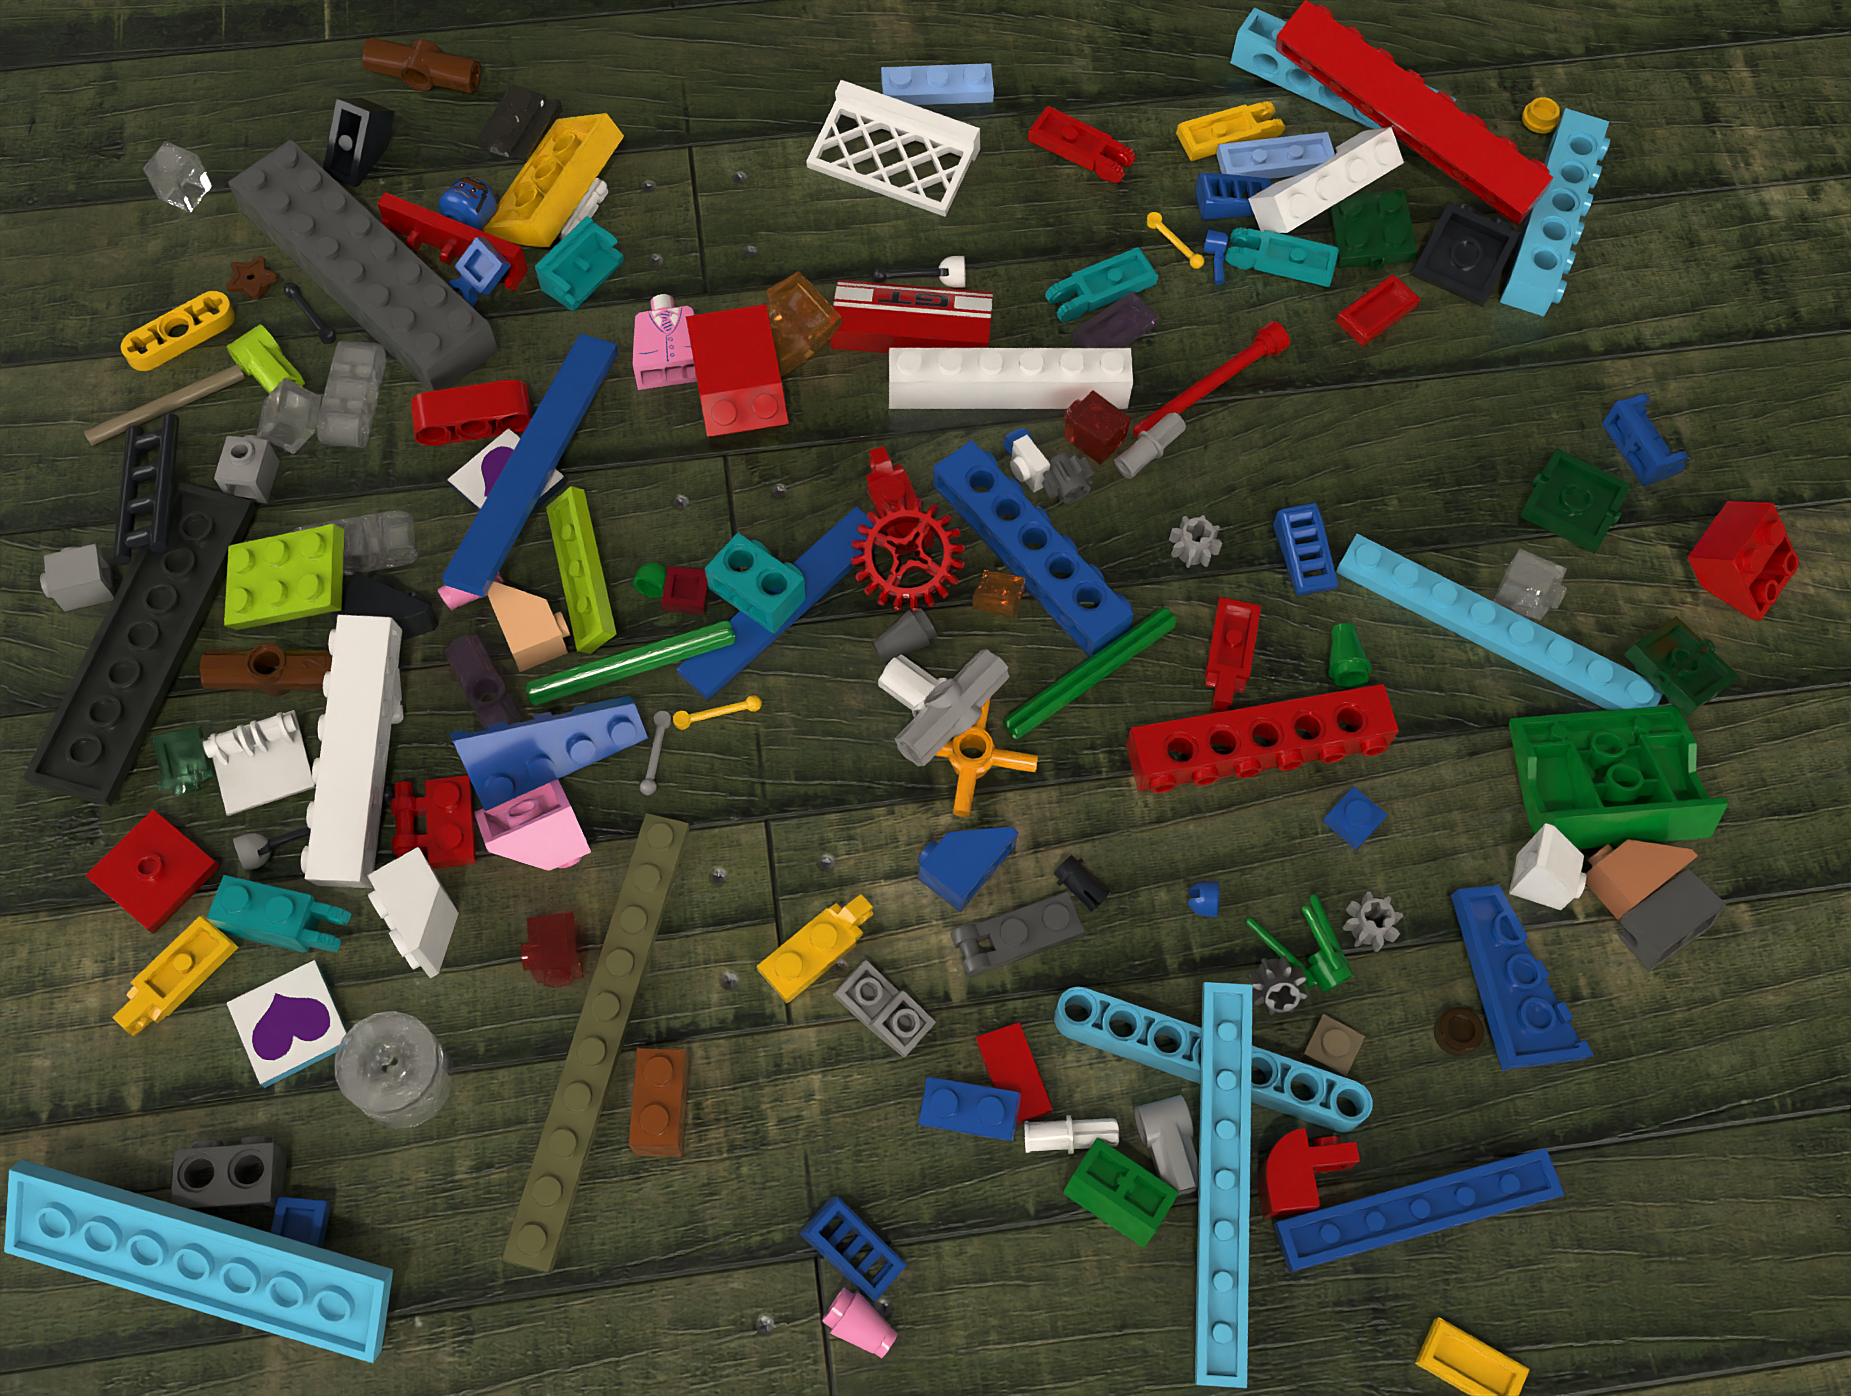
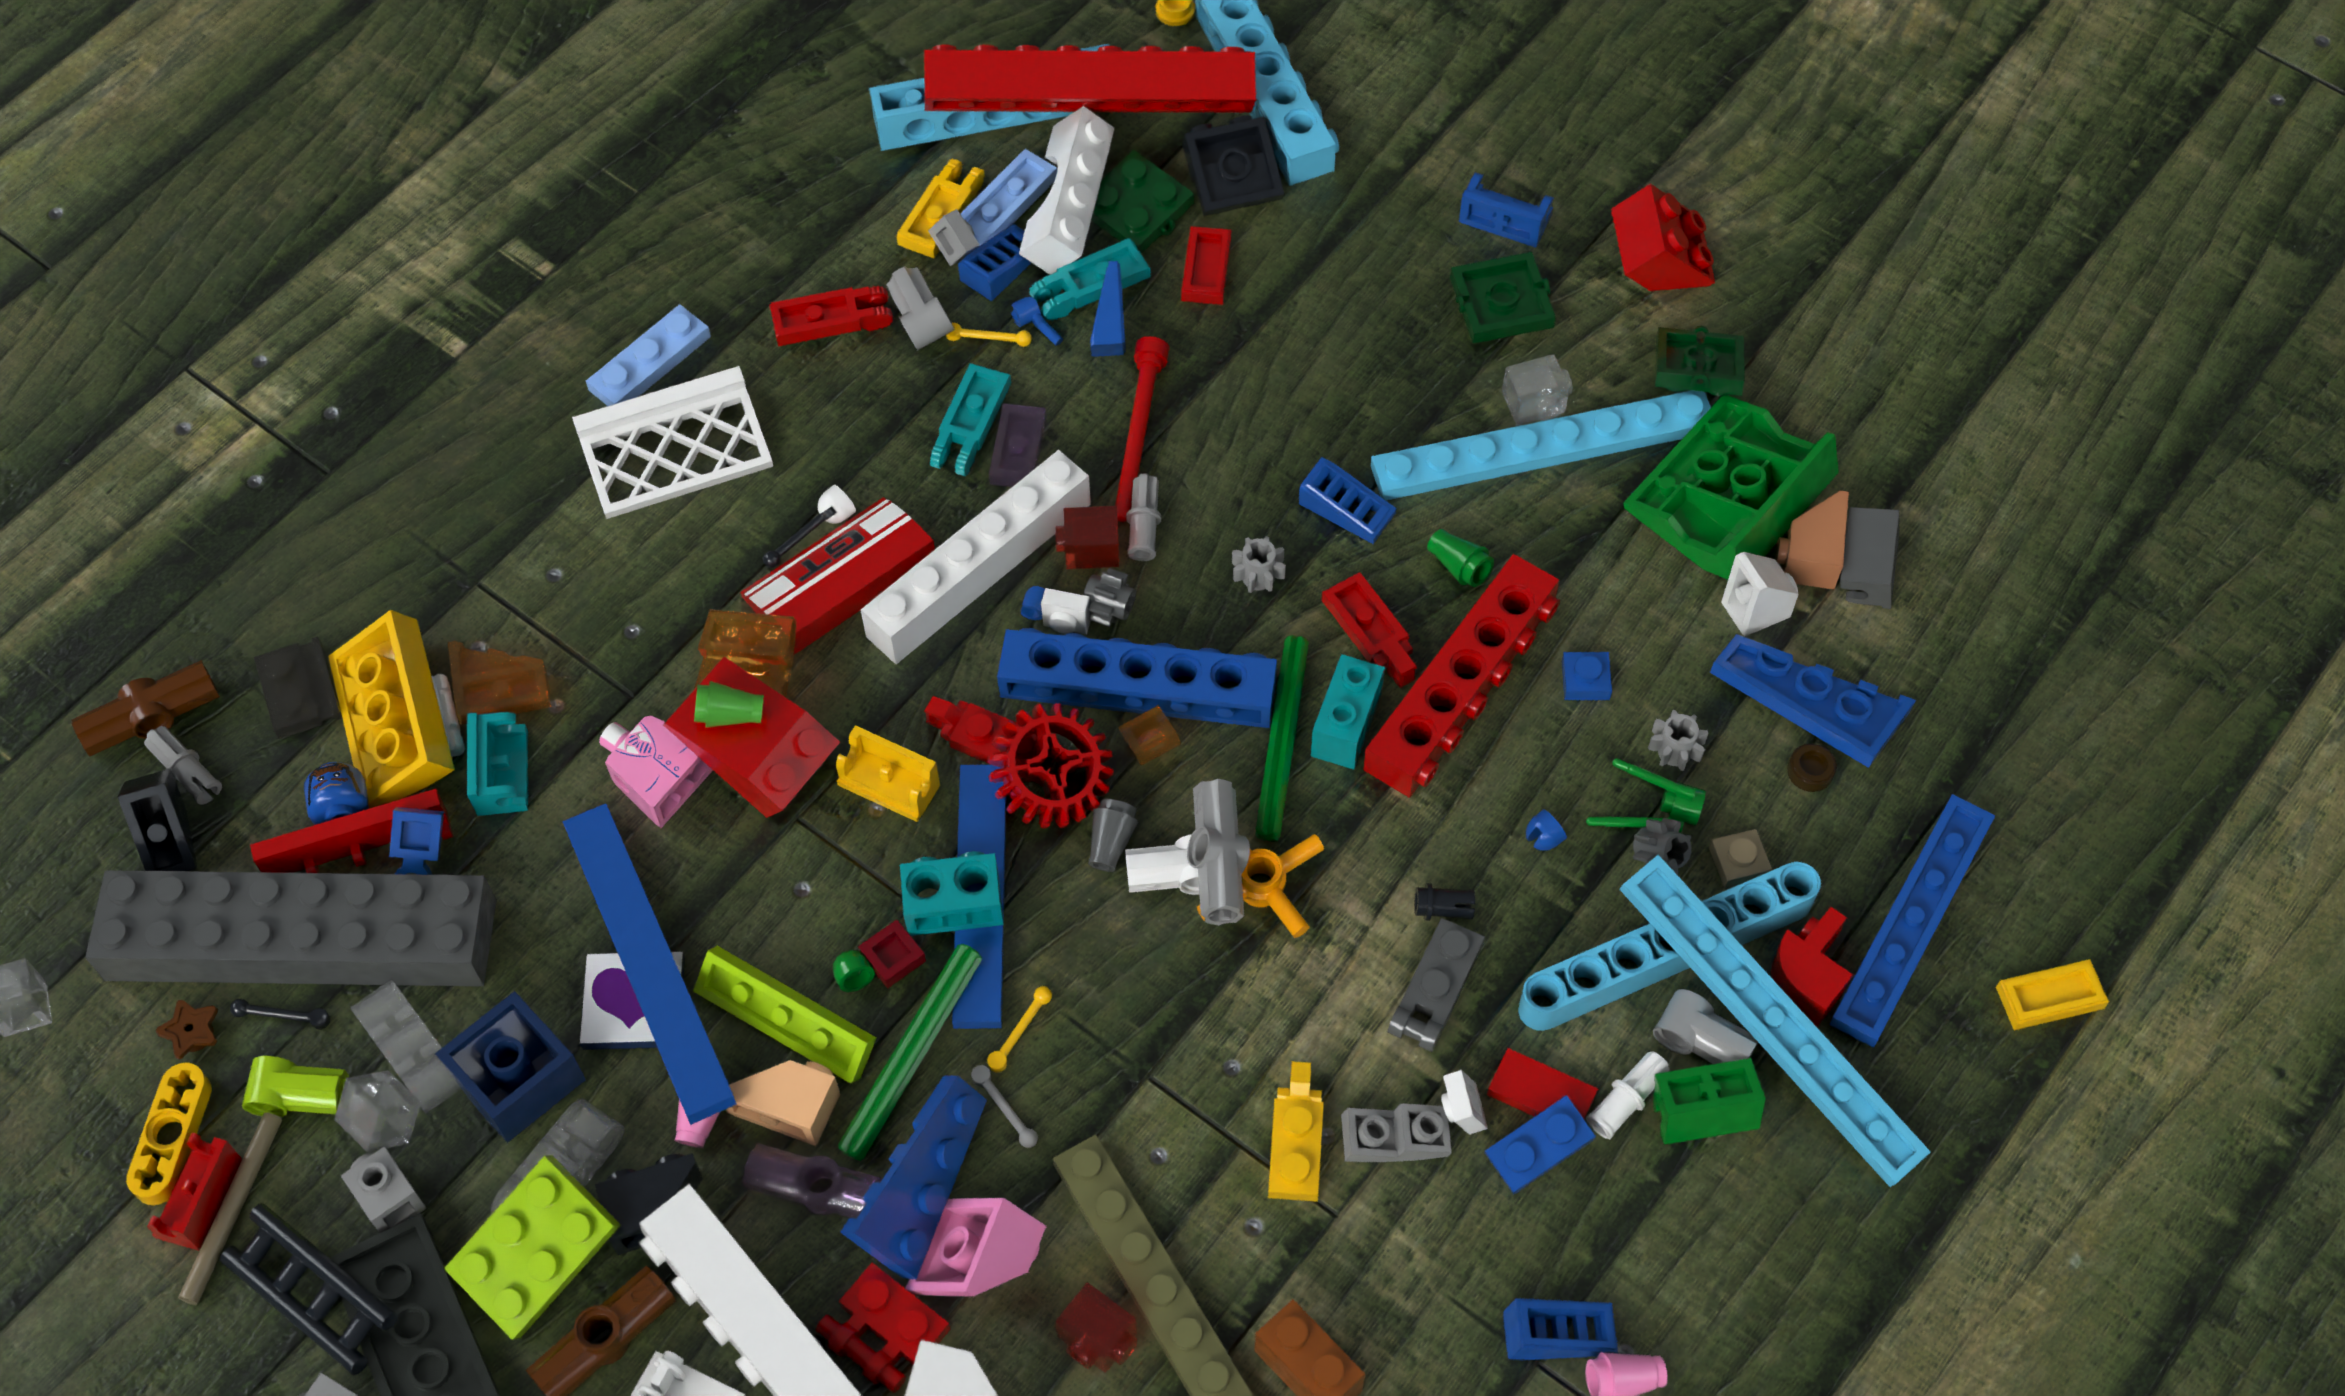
camera: 40 degrees left, 5 degrees down
red beam [411,380,532,446] -> none
blue slope [918,827,1018,912] -> none
none -> light grey axle [144,726,222,805]
none -> red hinge [147,1133,242,1251]
none -> dark blue slope [435,991,586,1143]
none -> clear orange wing [448,641,552,725]
none -> bright green cone [694,681,764,728]
none -> yellow hinge [836,725,940,822]
none -> light grey piece [886,266,955,350]
none -> light grey plate [928,209,979,266]
none -> blue slope [1090,261,1126,357]
none -> teal brick [1311,654,1385,770]
none -> white plate [1441,1070,1488,1135]

